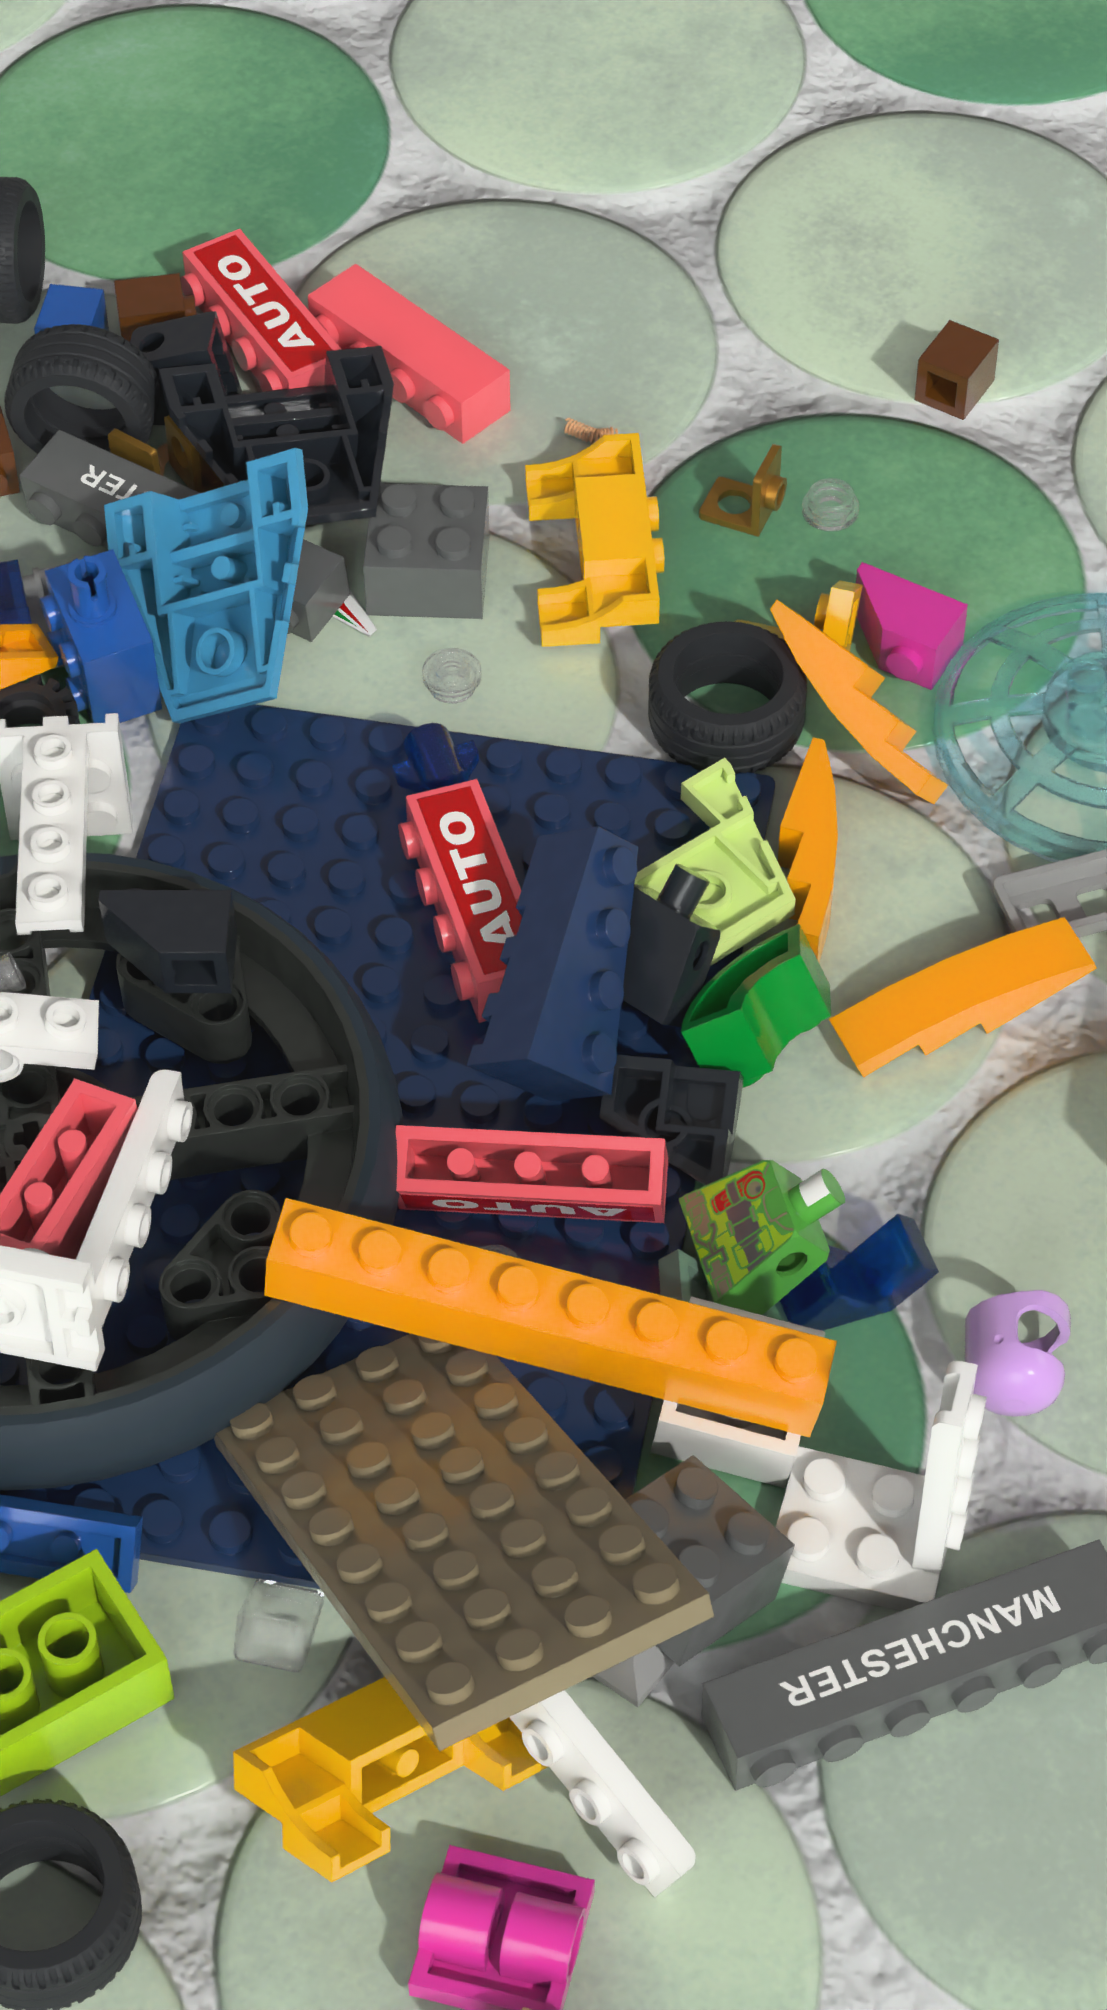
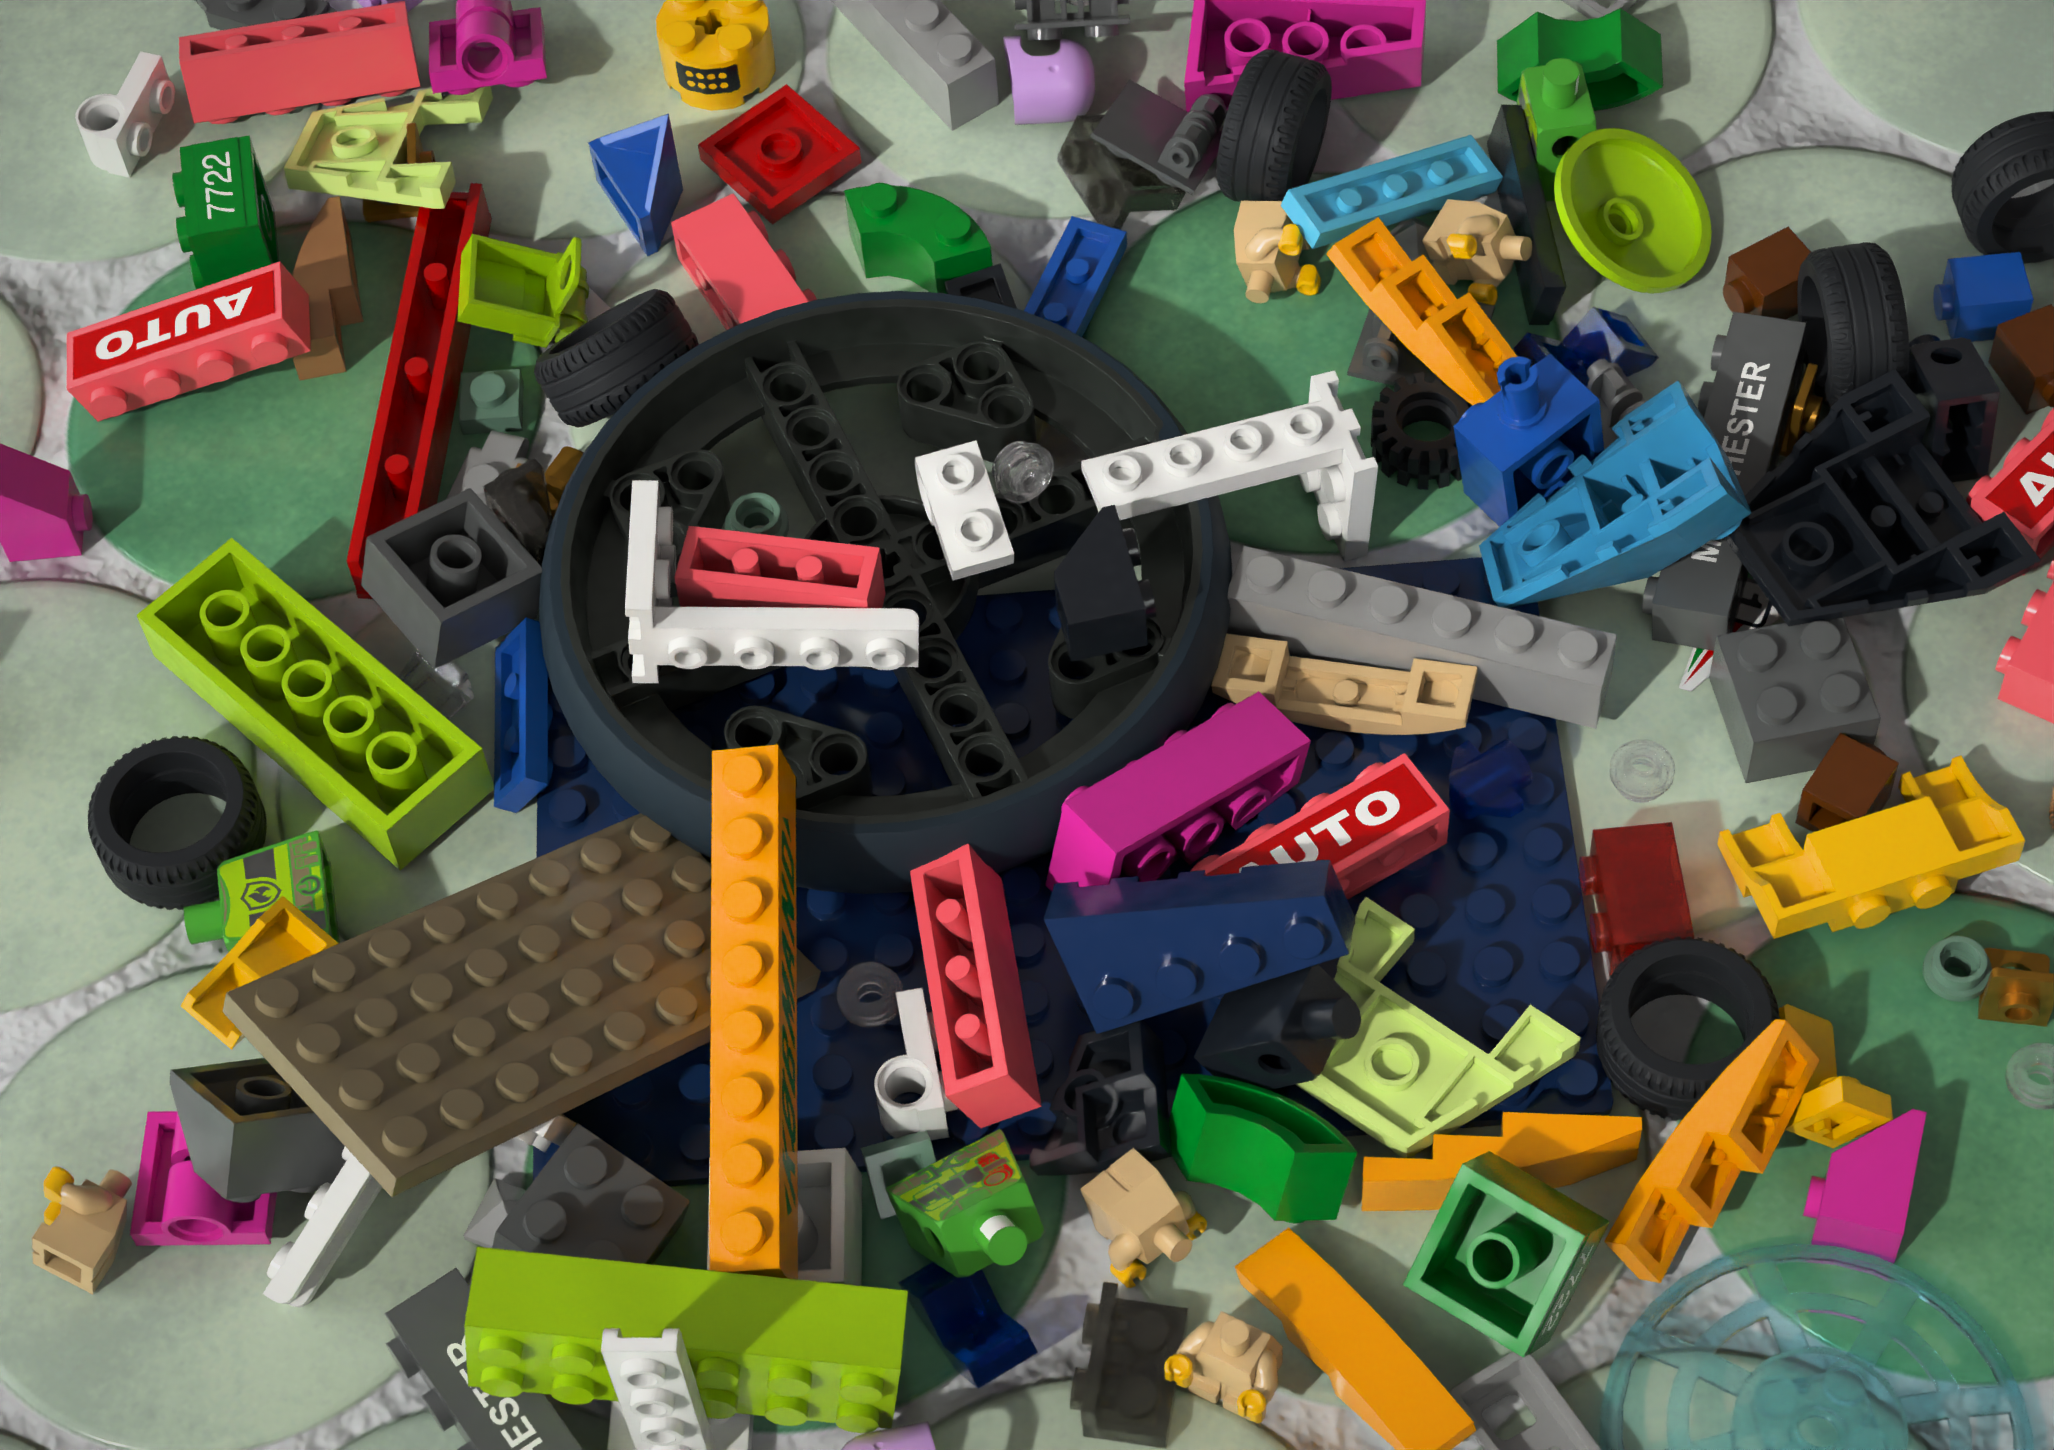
camera: 80 degrees right, 5 degrees up
none -> dark grey slope [169,1058,346,1202]
none -> torso [184,831,340,952]
none -> lime brick [464,1247,908,1433]
none -> white plate [874,988,958,1140]
none -> dark pink wedge [1045,691,1311,892]
none -> clear smoke bracket [1070,1281,1188,1449]
none -> tan piece [1080,1148,1207,1288]
none -> tan piece [1164,1311,1283,1423]
none -> tan slope [1211,633,1478,735]
none -> light grey brick [1227,546,1617,729]
none -> green brick [1403,1151,1610,1358]
none -> clear red brick [1579,822,1694,977]
none -> reddish brown brick [1795,733,1899,832]
none -> sand green plate [1922,936,1992,1002]

